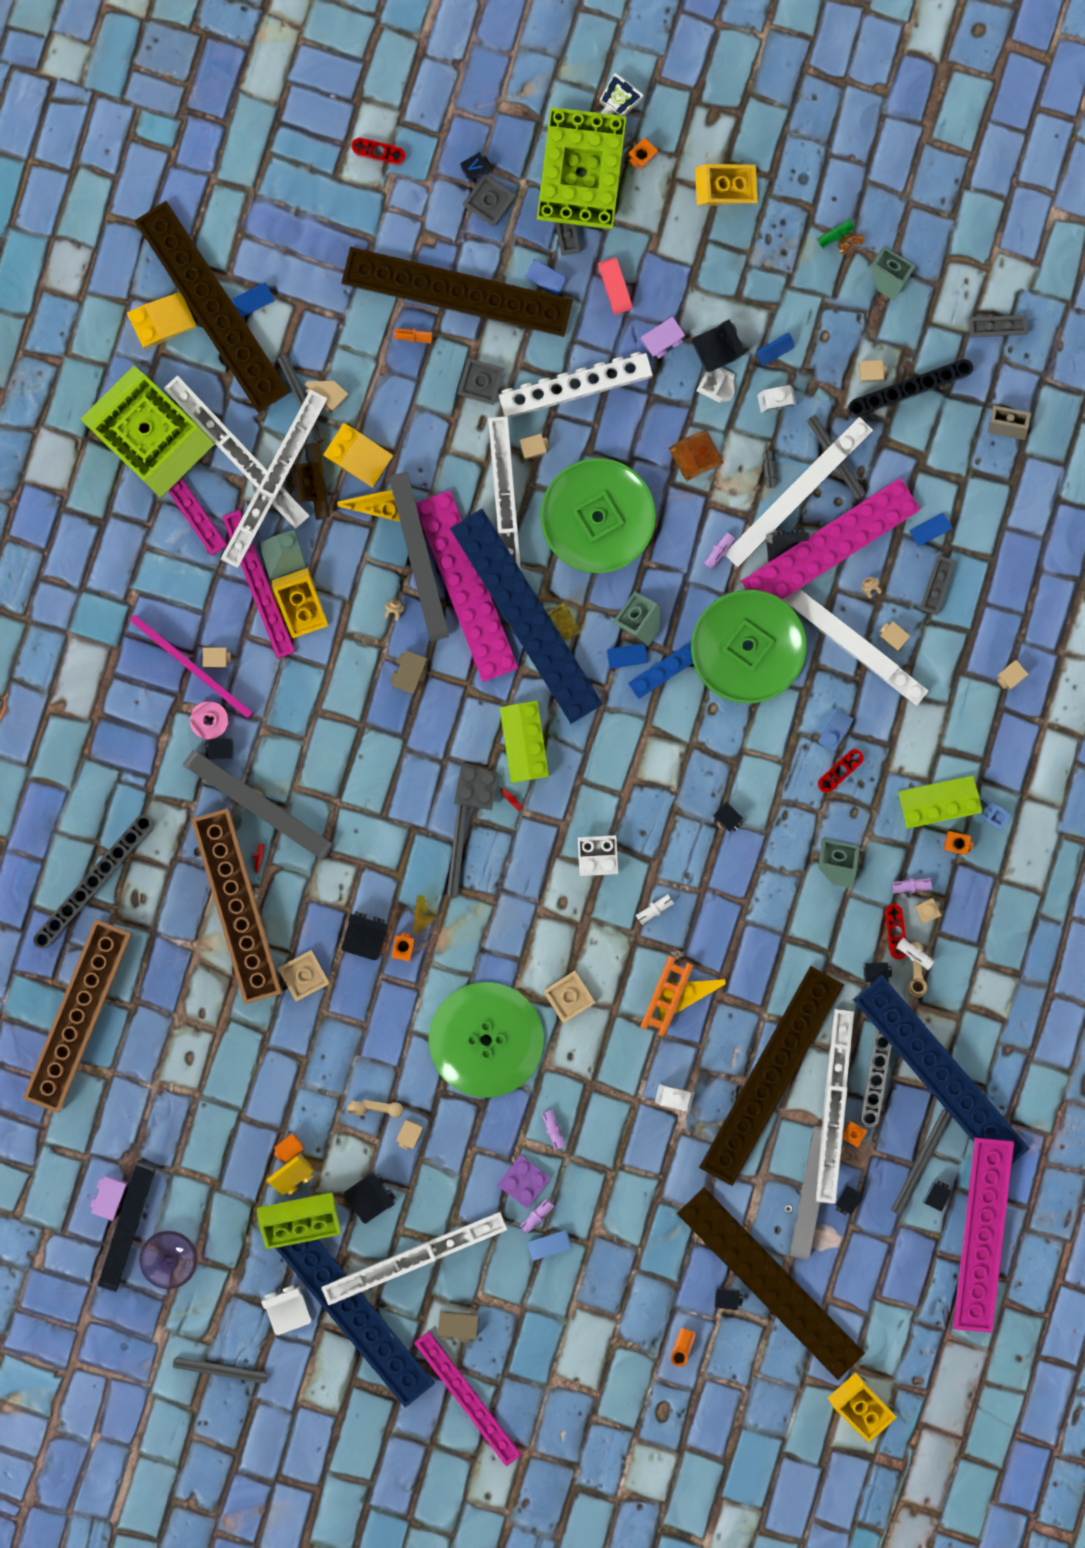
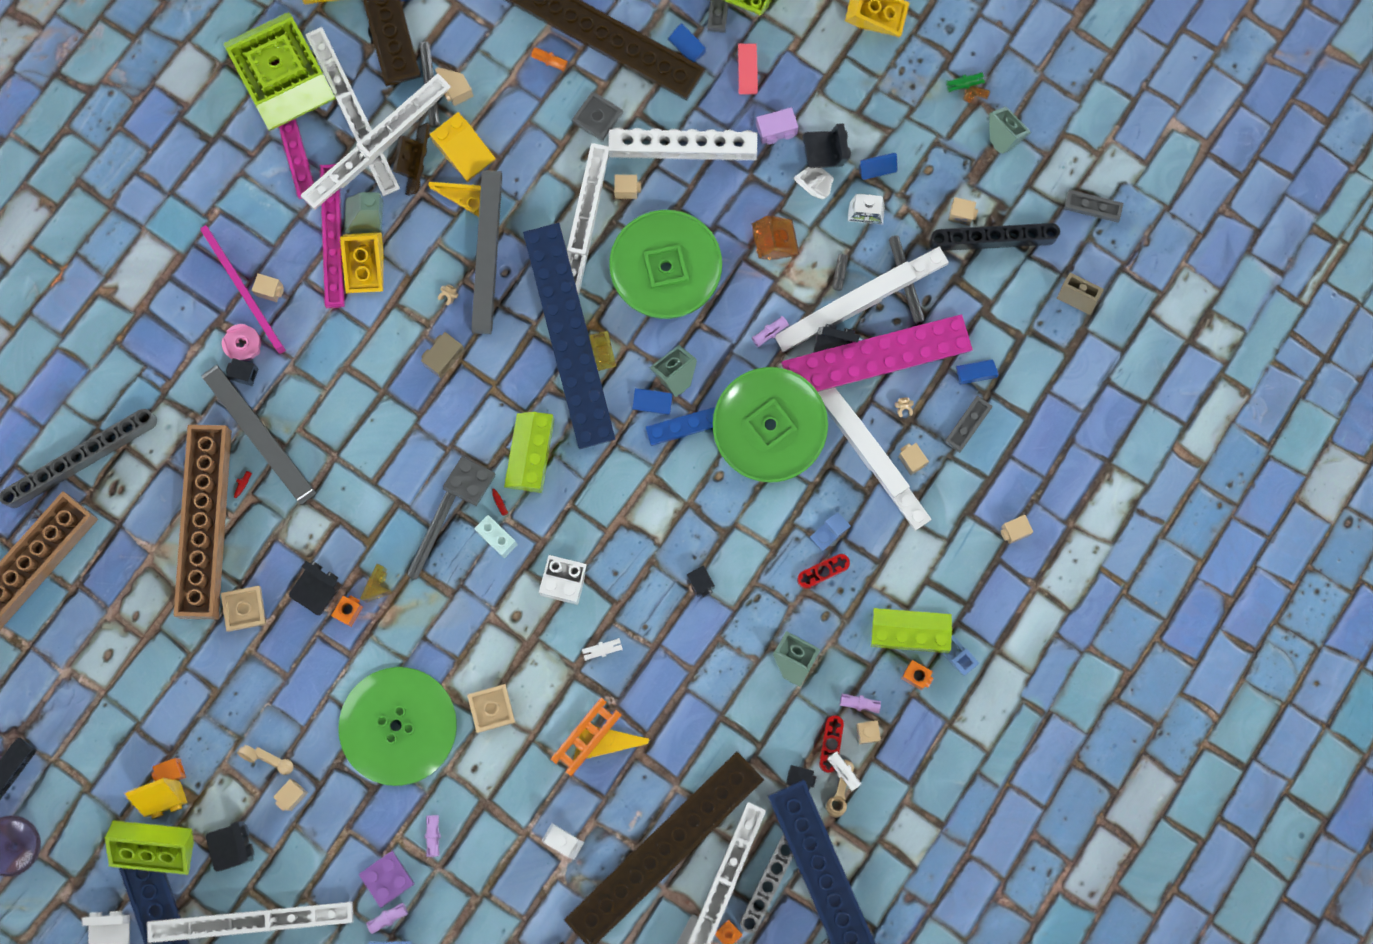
camera: 20 degrees right, 10 degrees down
dark pink plate [415,490,518,682] -> none
none -> light aqua brick [474,515,518,559]

